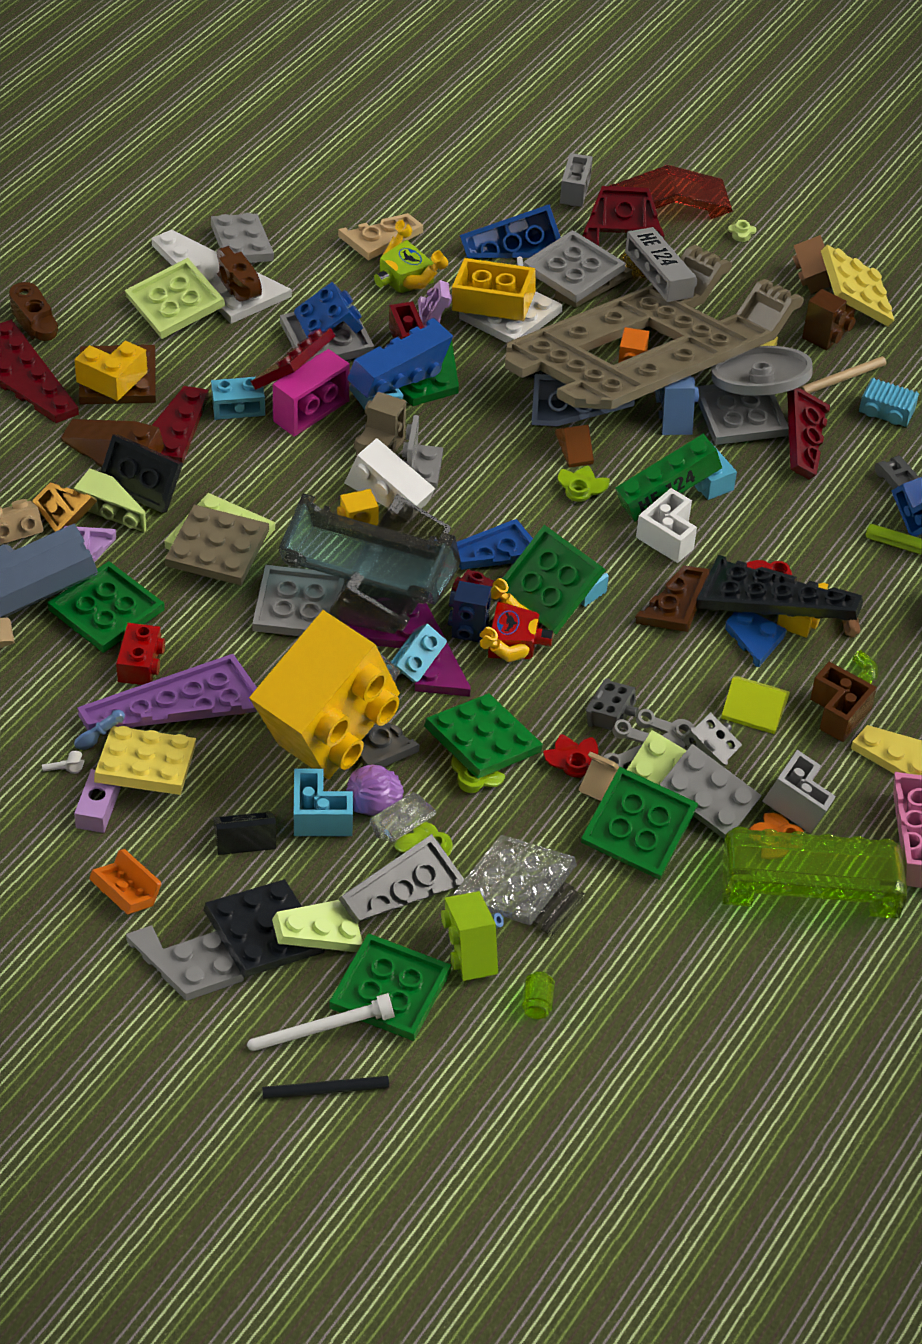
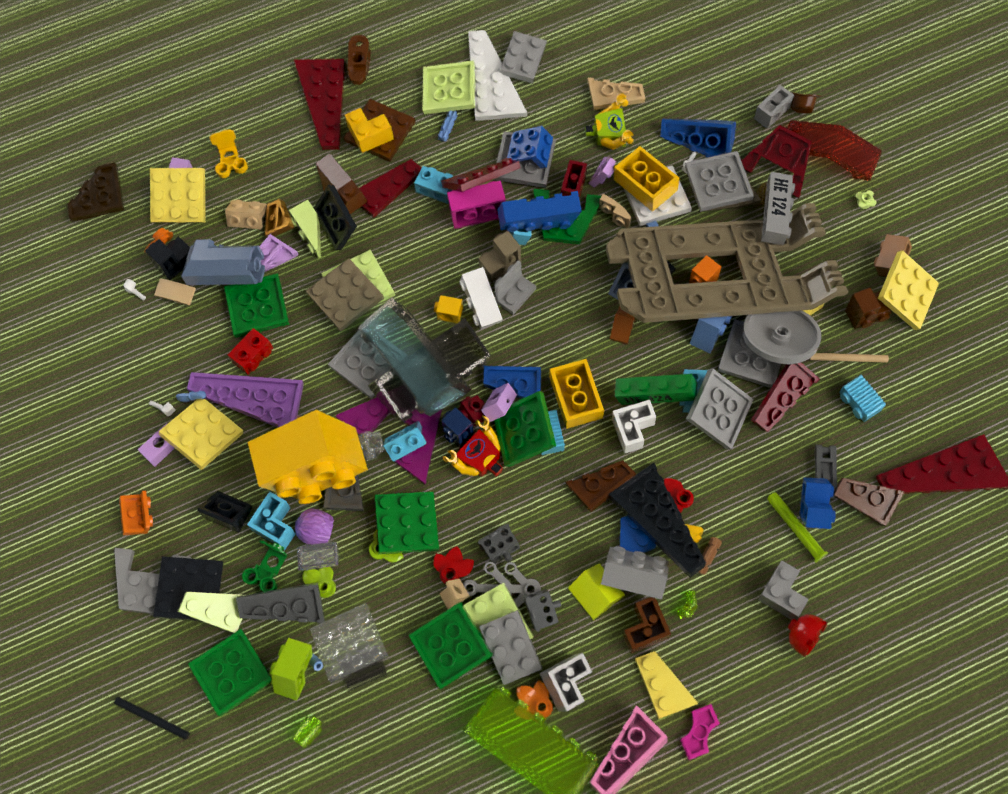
camera: 40 degrees right, 20 degrees up
reddish brown piece [217,246,262,302] -> none
white piece [247,993,395,1051] -> none
lime plate [558,465,610,502] -> none
none -> green piece [242,540,287,592]
none -> medium blue axle [438,110,457,142]
none -> lavender piece [482,383,517,422]
none -> yellow brick [550,359,604,429]
none -> tan slope [599,194,631,228]
none -> light grey brick [601,546,670,599]
none -> light grey plate [686,369,753,449]
none -> reddish brown piece [790,92,822,114]

